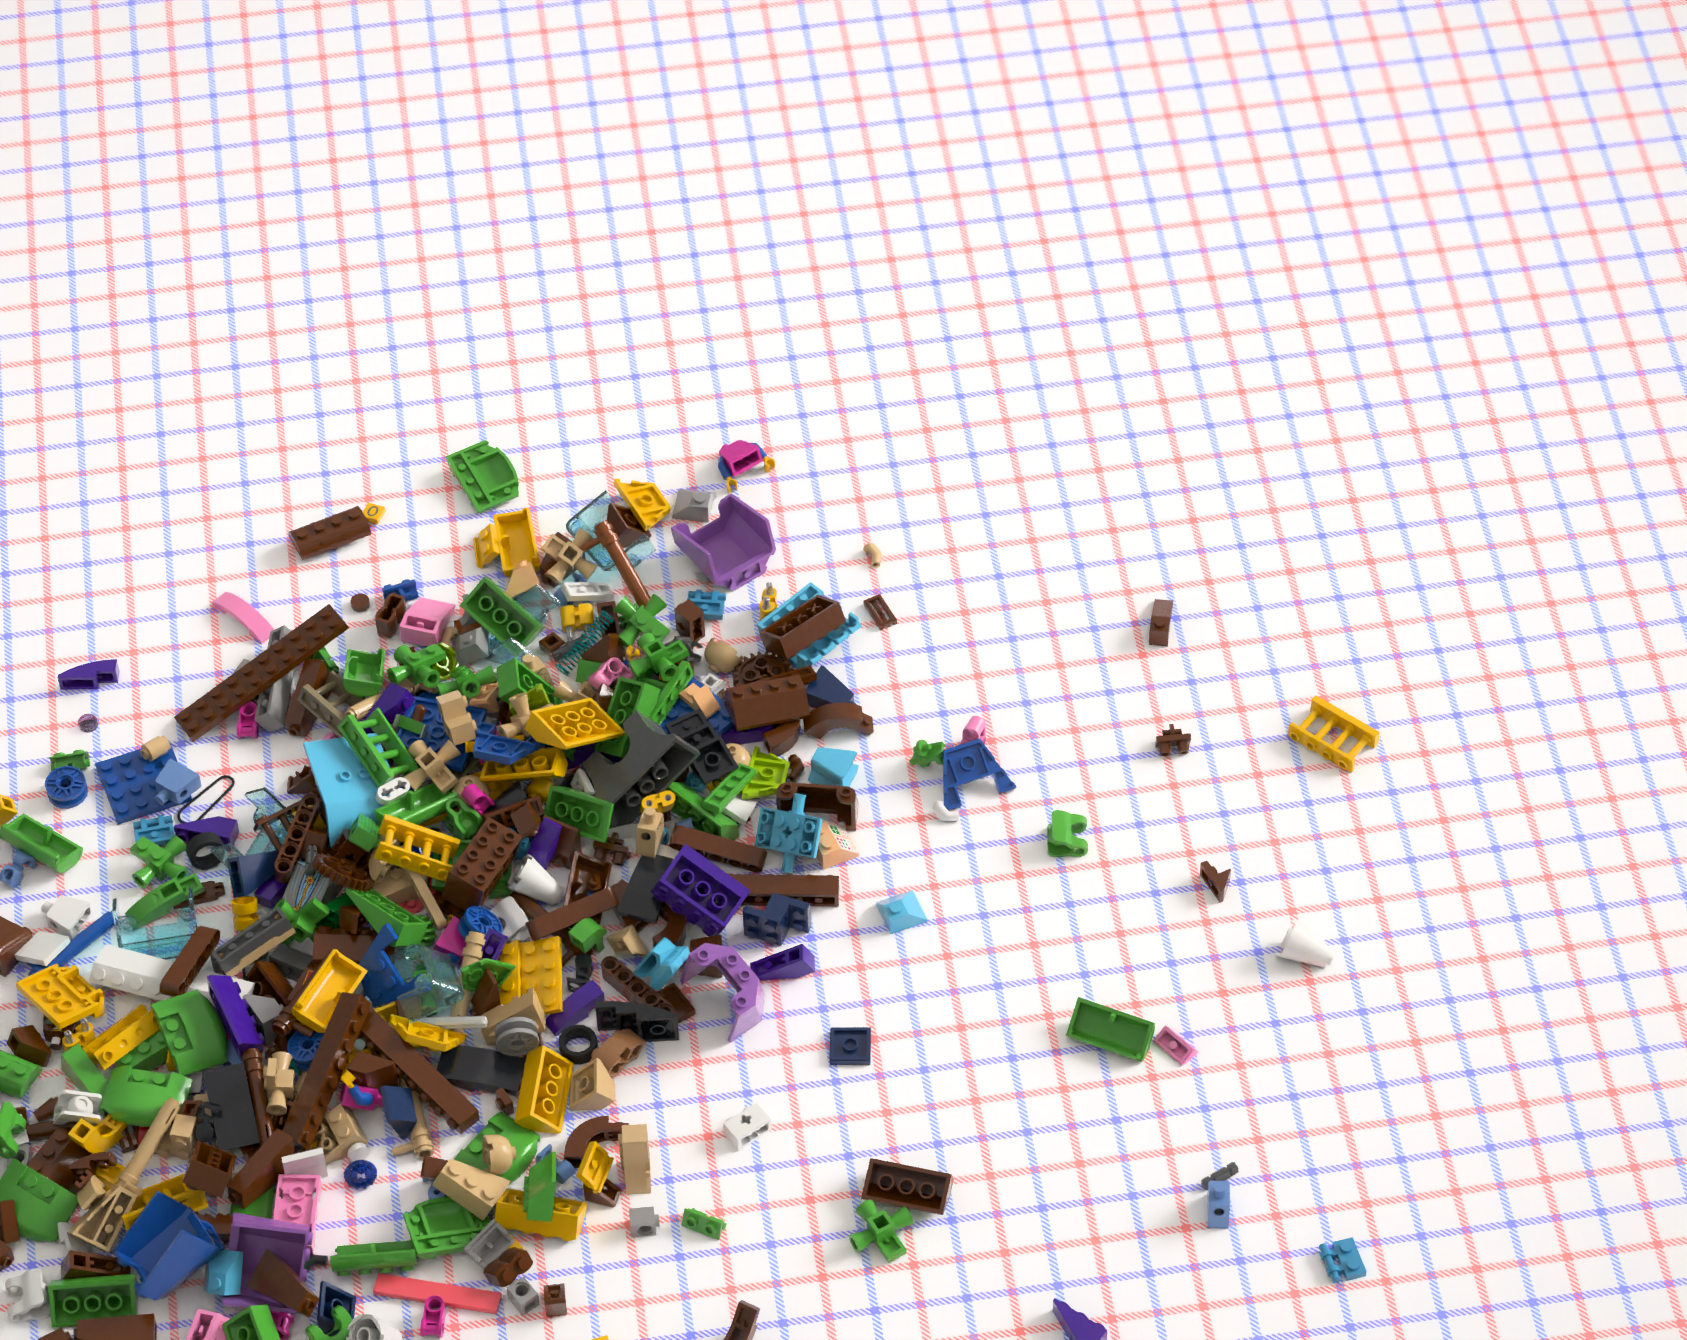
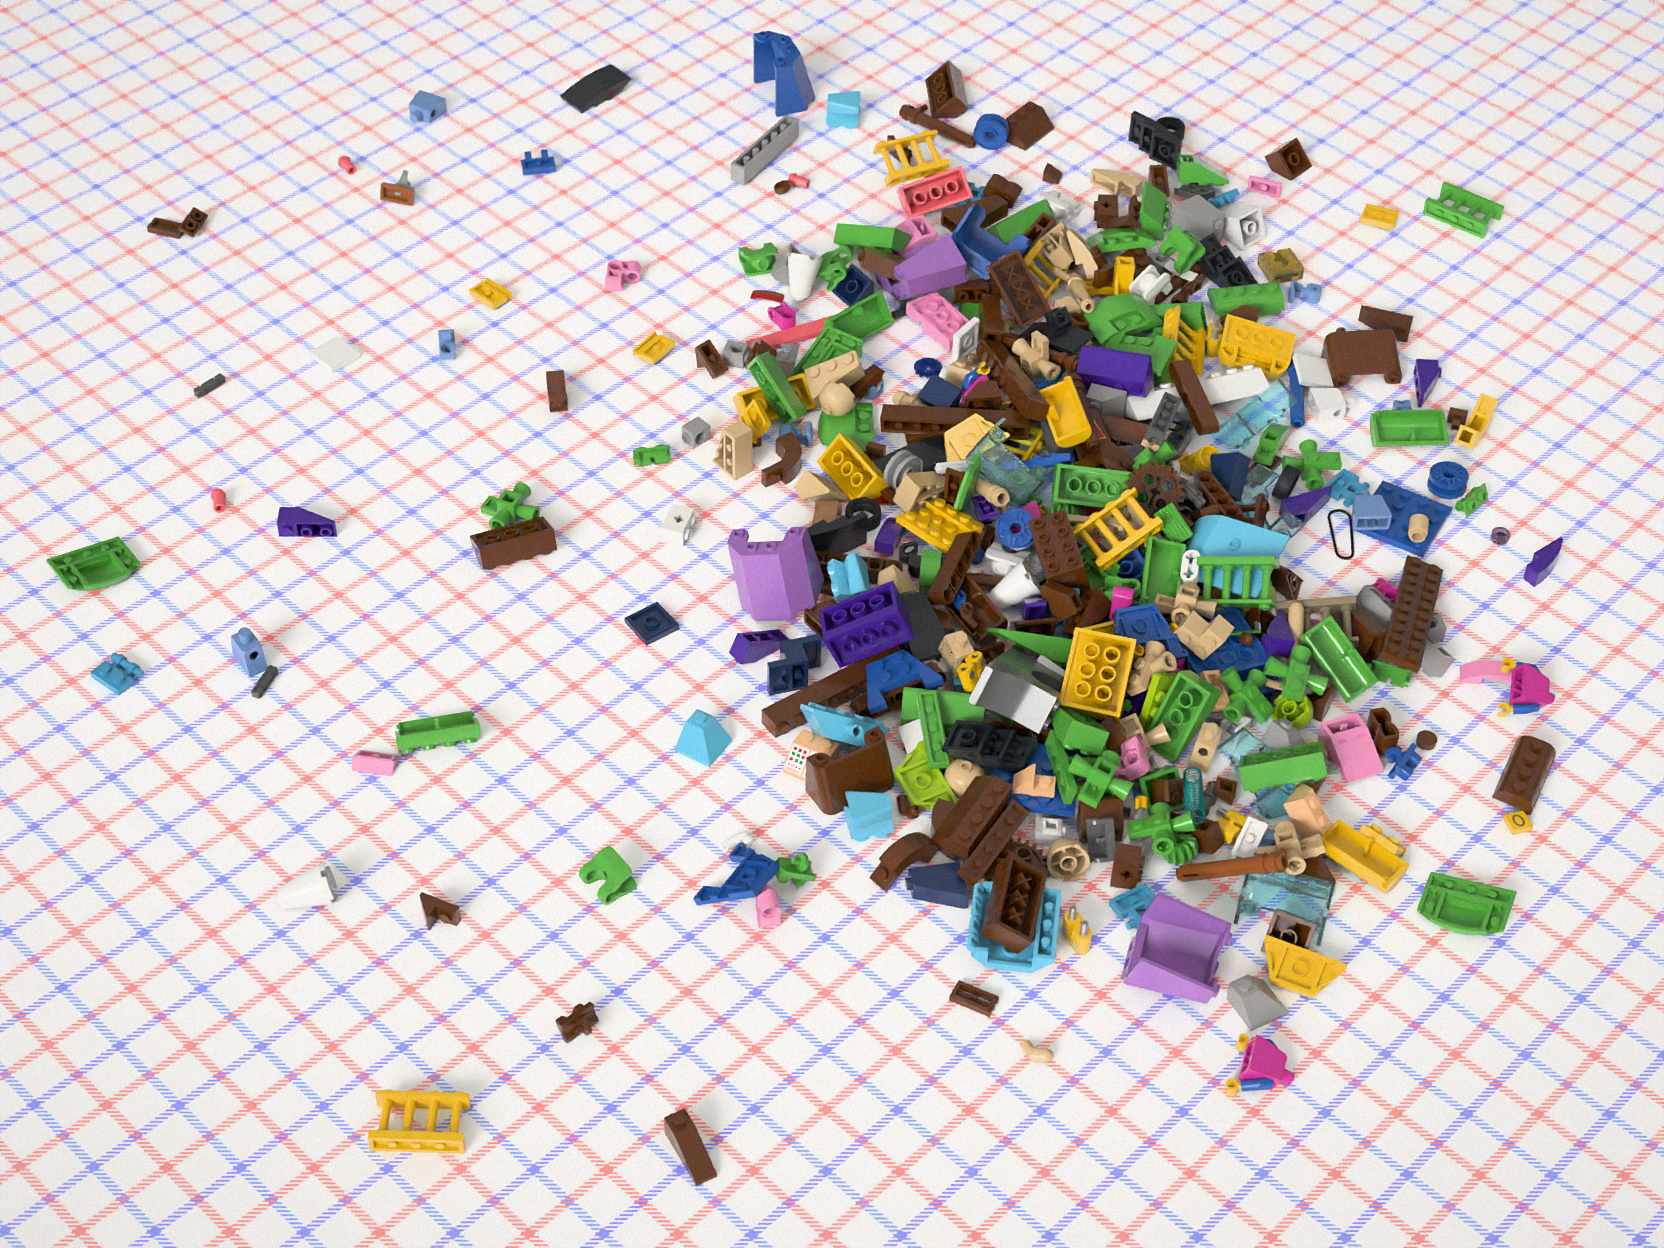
camera: 140 degrees right, 5 degrees down
none -> blue wing [866,649,944,715]
none -> dark pink torso [1497,658,1555,718]

